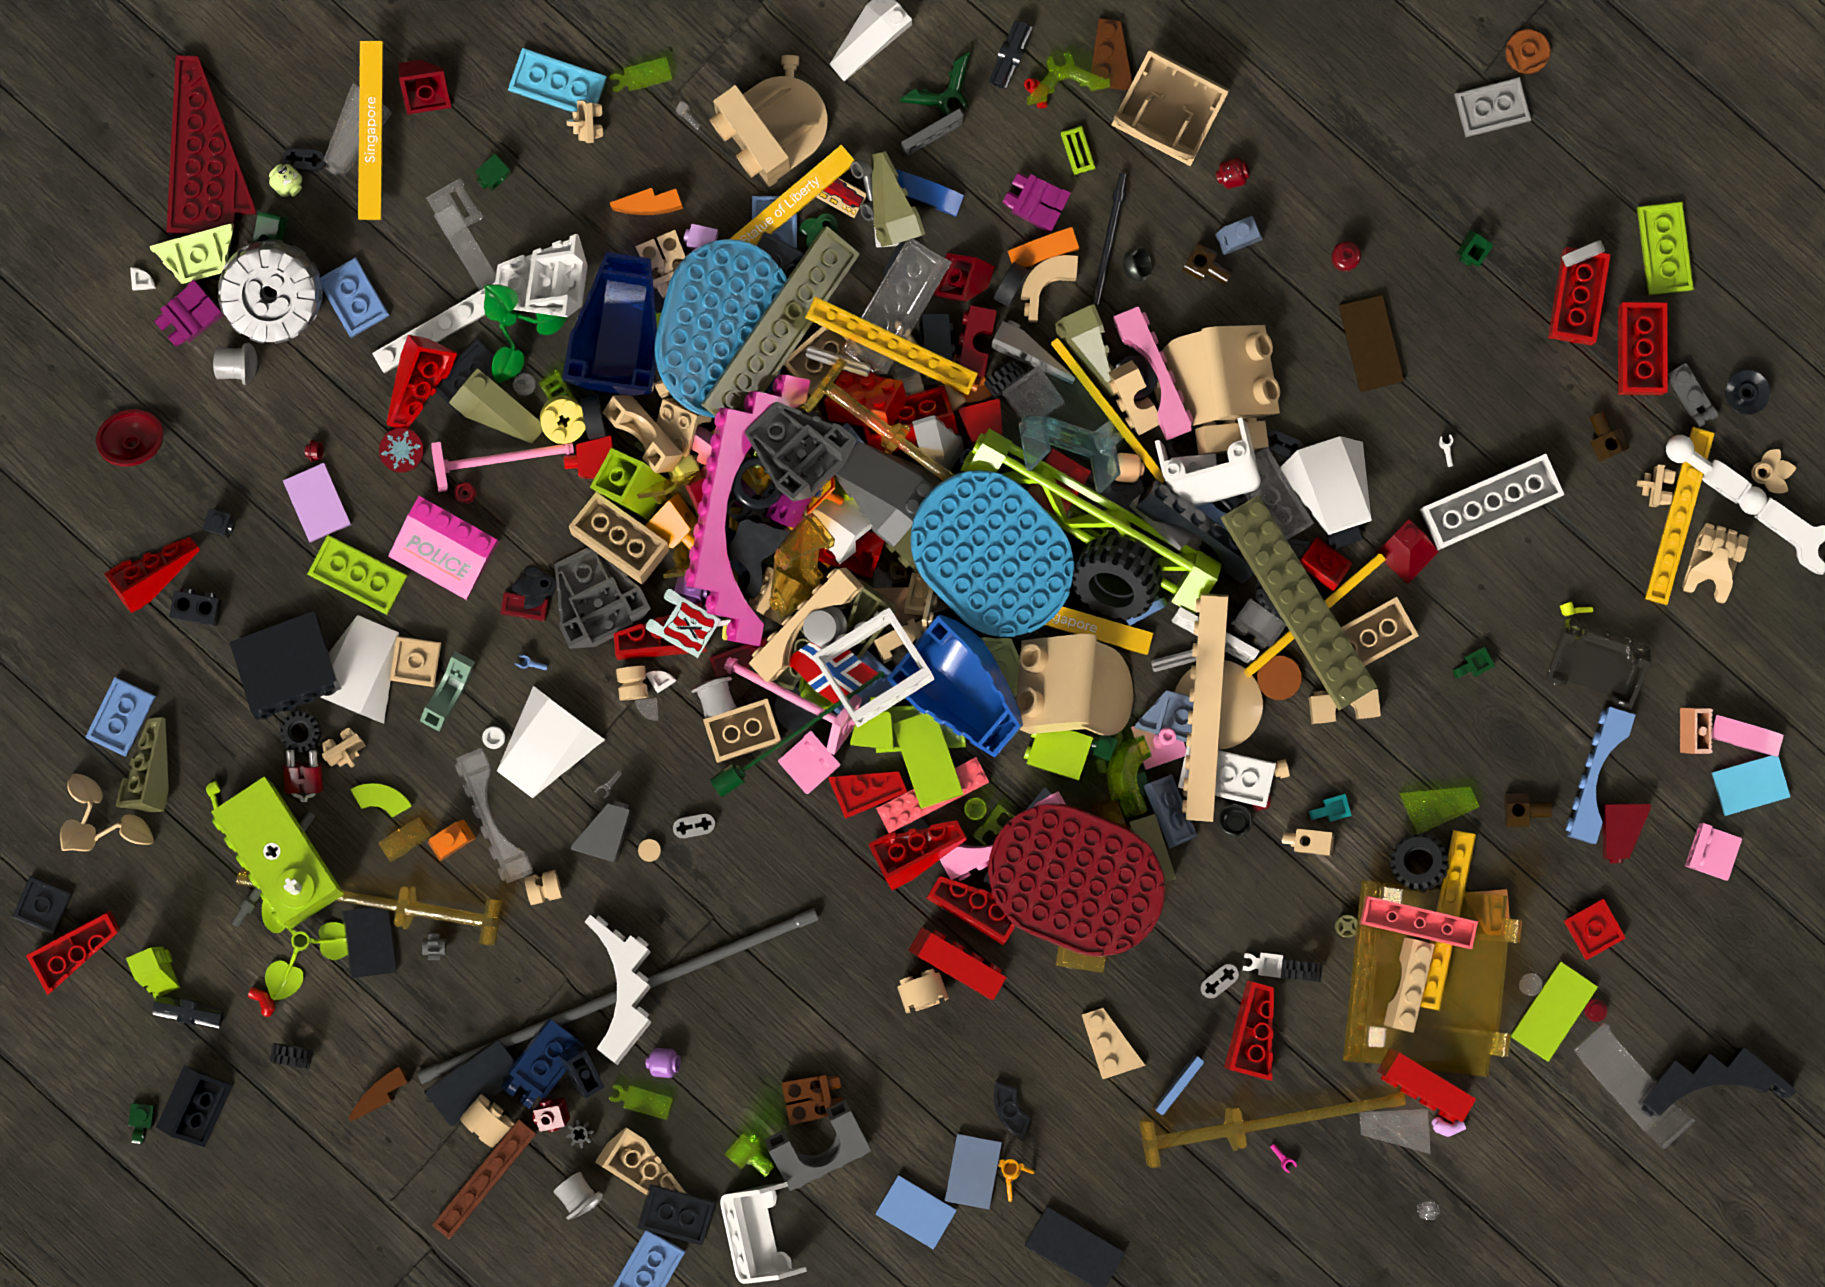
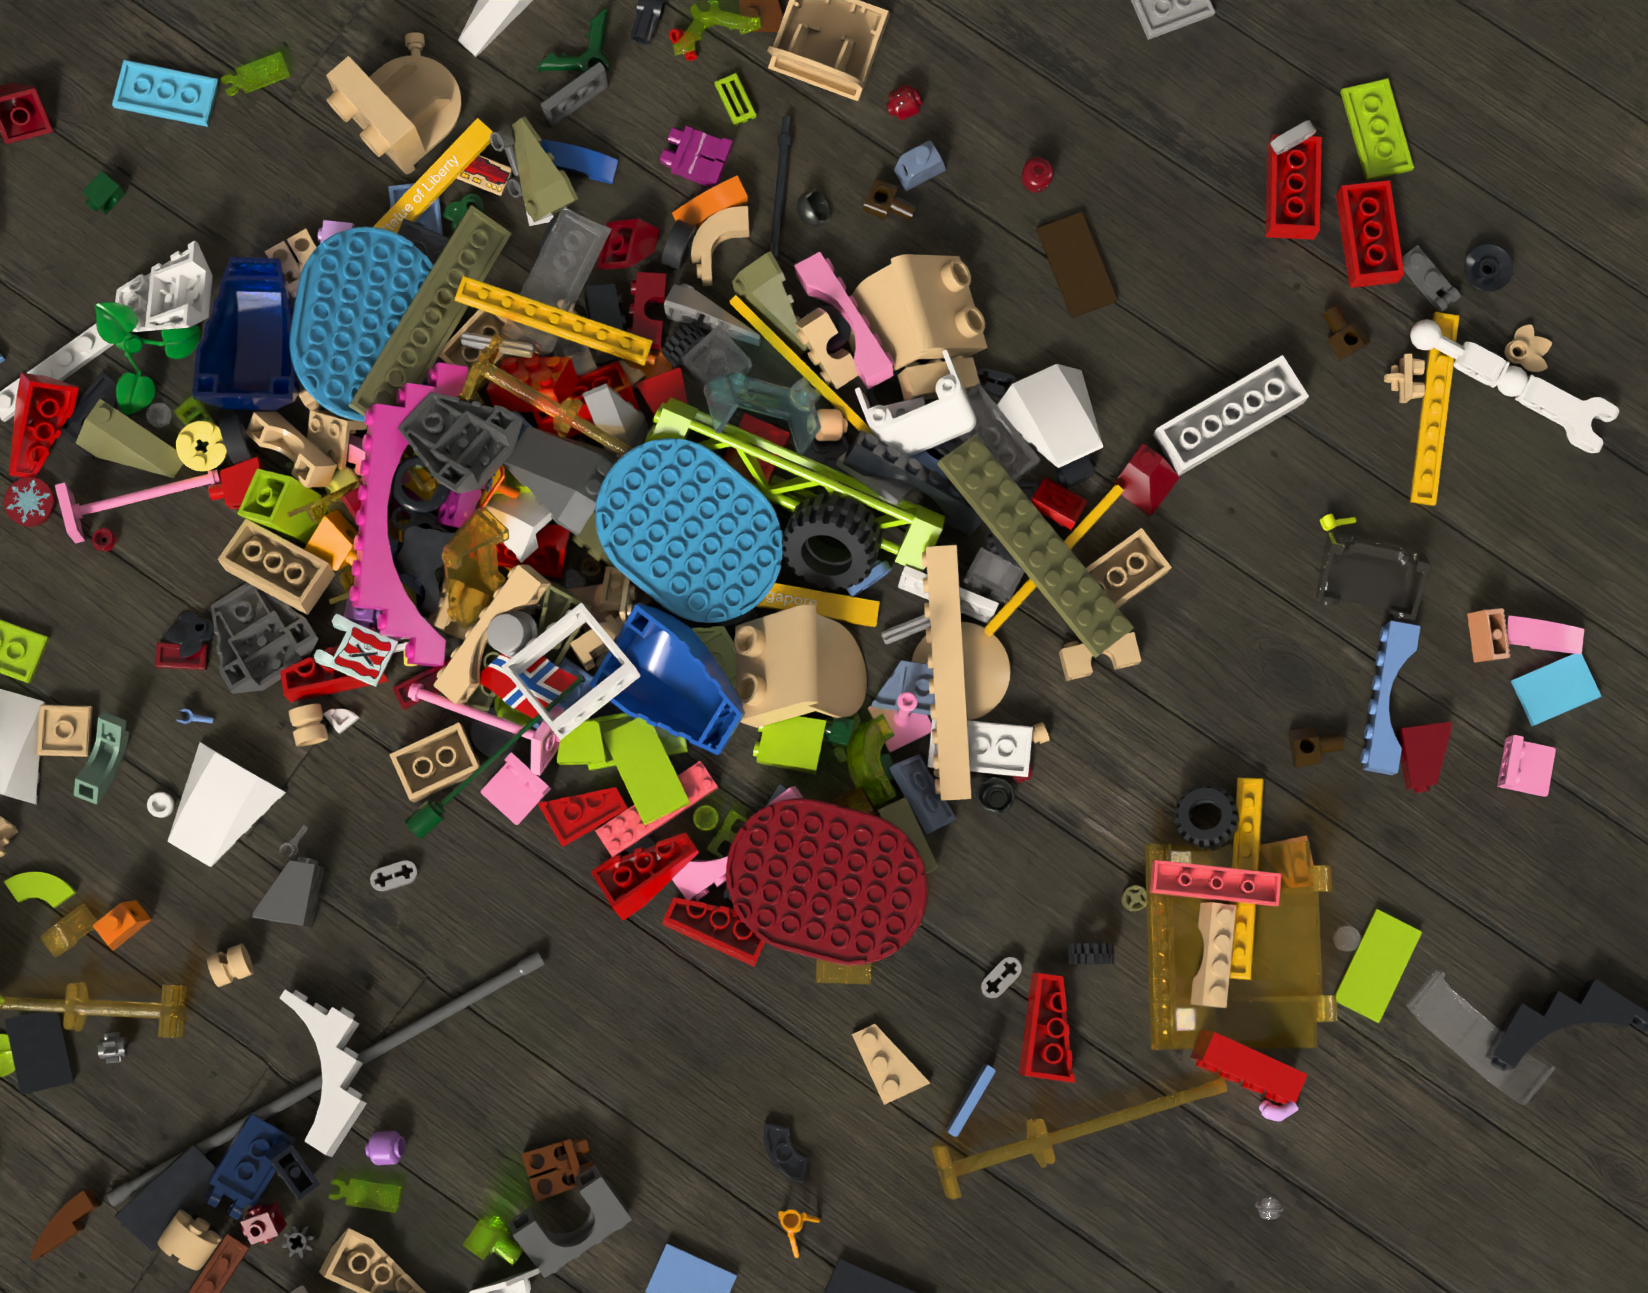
camera: 10 degrees left, 5 degrees down
slope [389,496,500,600] -> none
clear plate [426,178,484,237] -> none
clear slope [433,204,496,291] -> none
clear arch [455,748,534,883] -> none
tan hips [566,100,603,143] -> none
orange slope [610,188,683,215] -> none
clear tile [635,698,659,721] -> none
tan tile [638,839,661,862] -> none
clear hand [676,101,701,130] -> none
light grey piece [691,677,736,718] -> none
tan brick [897,969,949,1013] -> none
red wedge [908,927,1007,1001] -> none
sand blue tile [945,1134,1002,1209] -> none
white plate [1243,953,1283,978] -> none
dark orange tile [1257,656,1301,700] -> none
dark pink hand [1270,1143,1297,1173] -> none
tan torso [1282,829,1335,856] -> none
teal plate [1309,794,1352,822] -> none
clear wing [1359,1108,1430,1154] -> none
clear neon green wing [1399,786,1480,834] -> none
white hand [1439,434,1453,467] -> none
dark green plate [1452,647,1495,679] -> none
dark green brick [1456,230,1494,267] -> none
red plate [1563,899,1626,960] -> none
dark red plate [1584,999,1607,1022] -> none
tan piece [1682,523,1749,603] -> none

